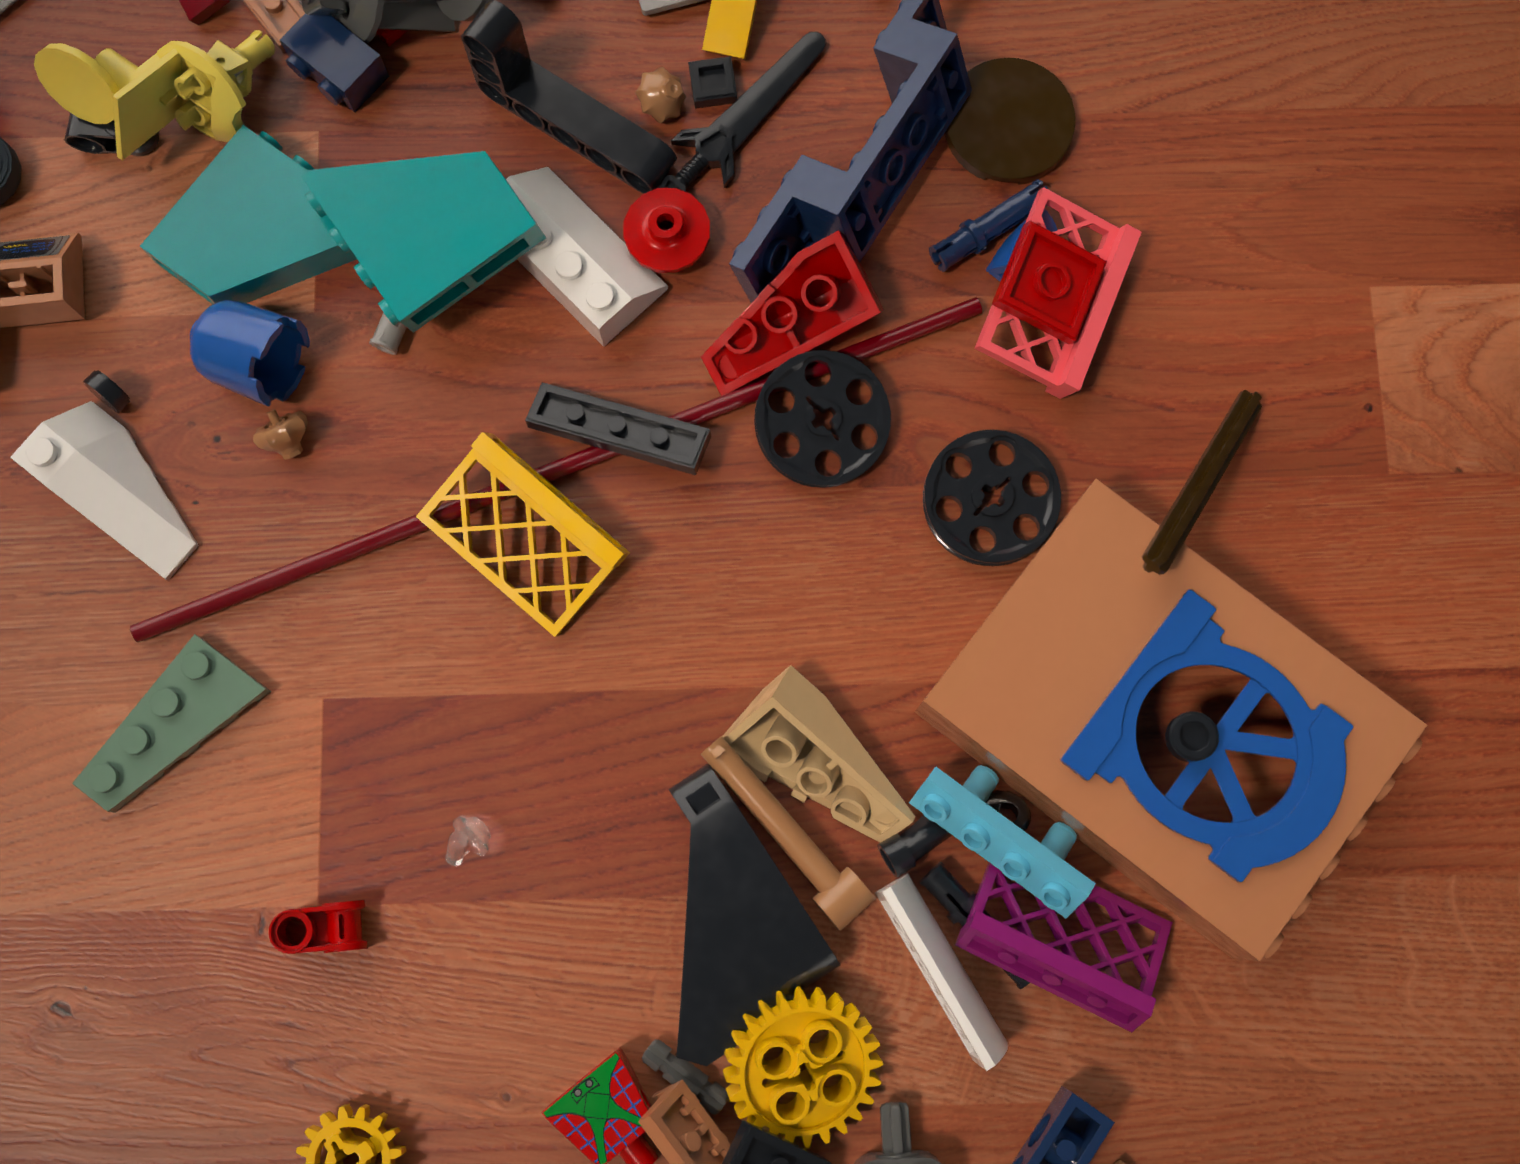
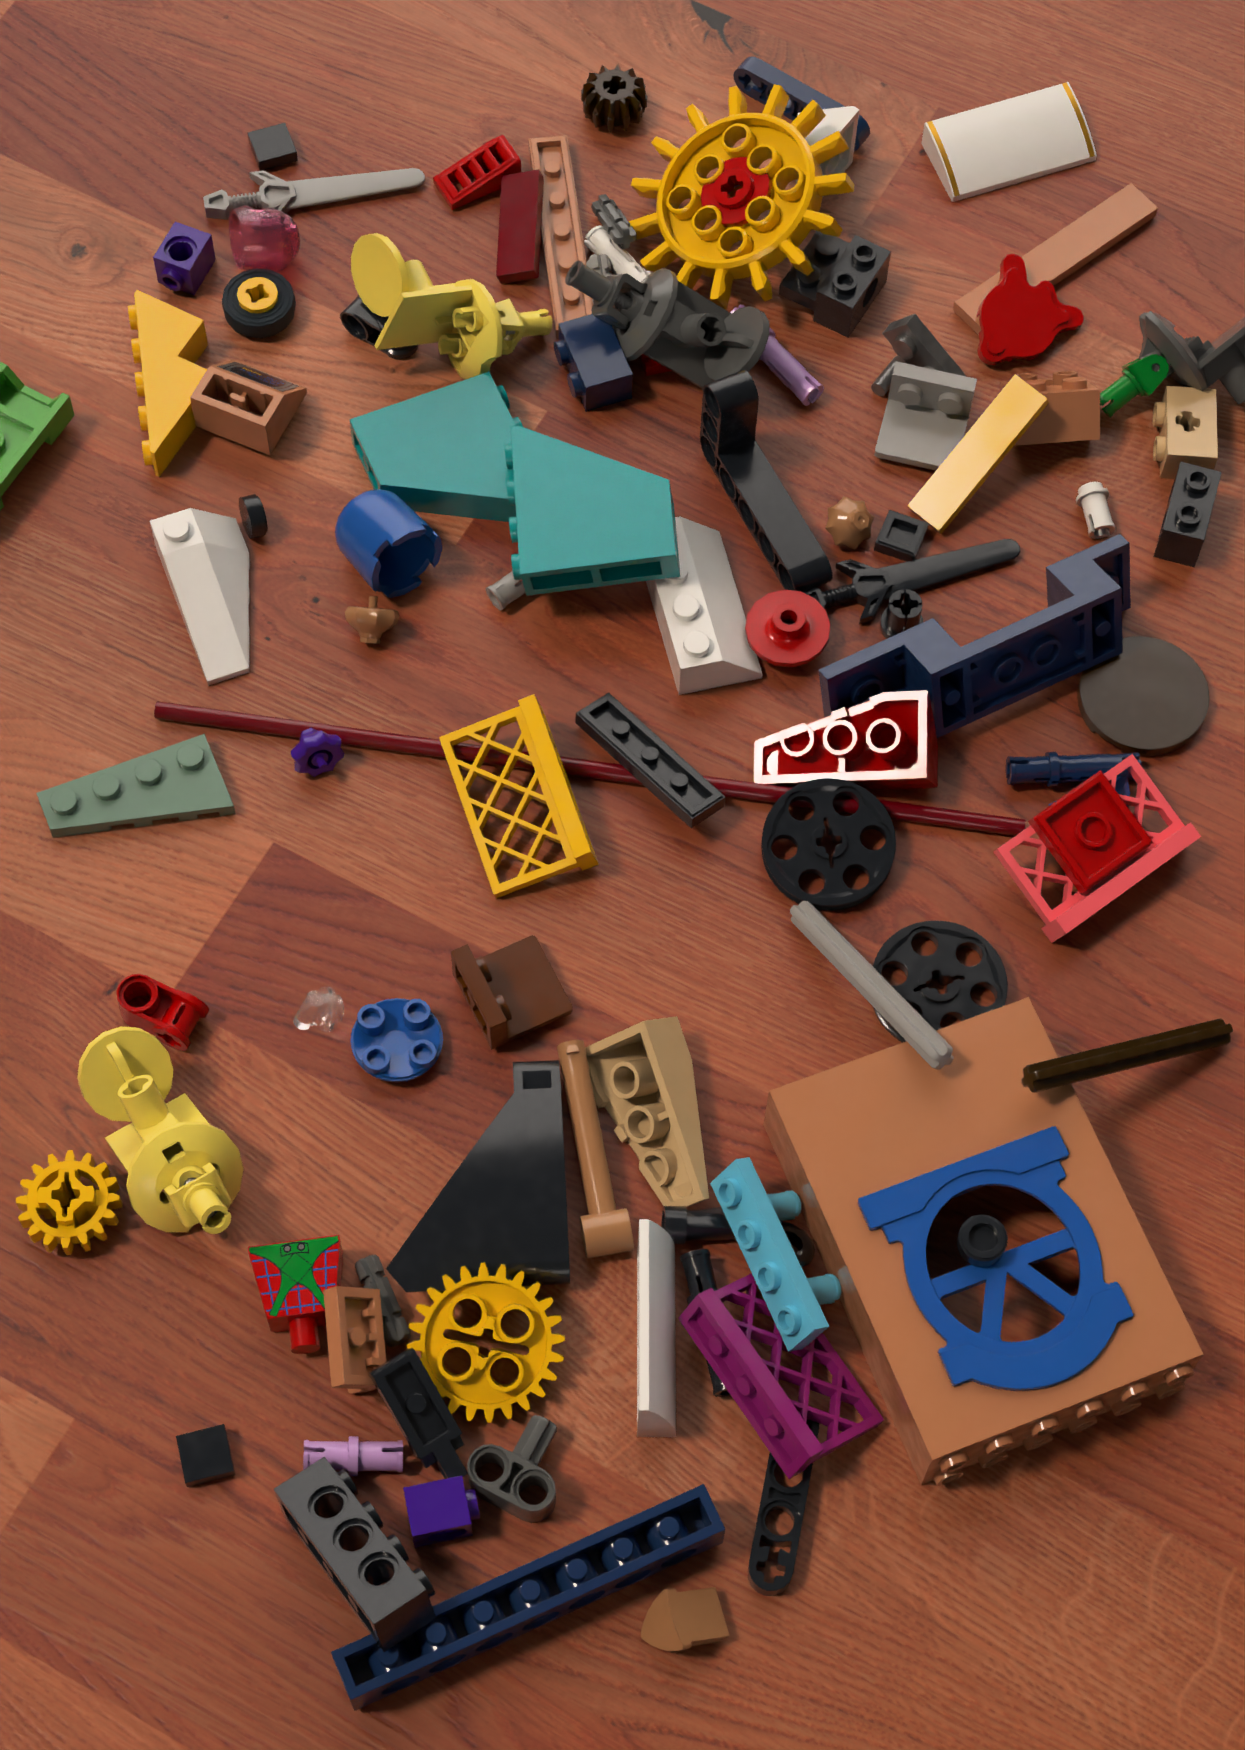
camera: 30 degrees right, 15 degrees down
none -> light yellow piece [77,1026,243,1234]
none -> dark purple piece [291,727,344,777]
none -> blue dish [351,998,443,1082]
none -> reddish brown bracket [451,935,573,1050]
none -> black beam [748,1419,819,1596]
none -> light grey axle [790,901,954,1070]
none -> black bush [880,589,923,639]

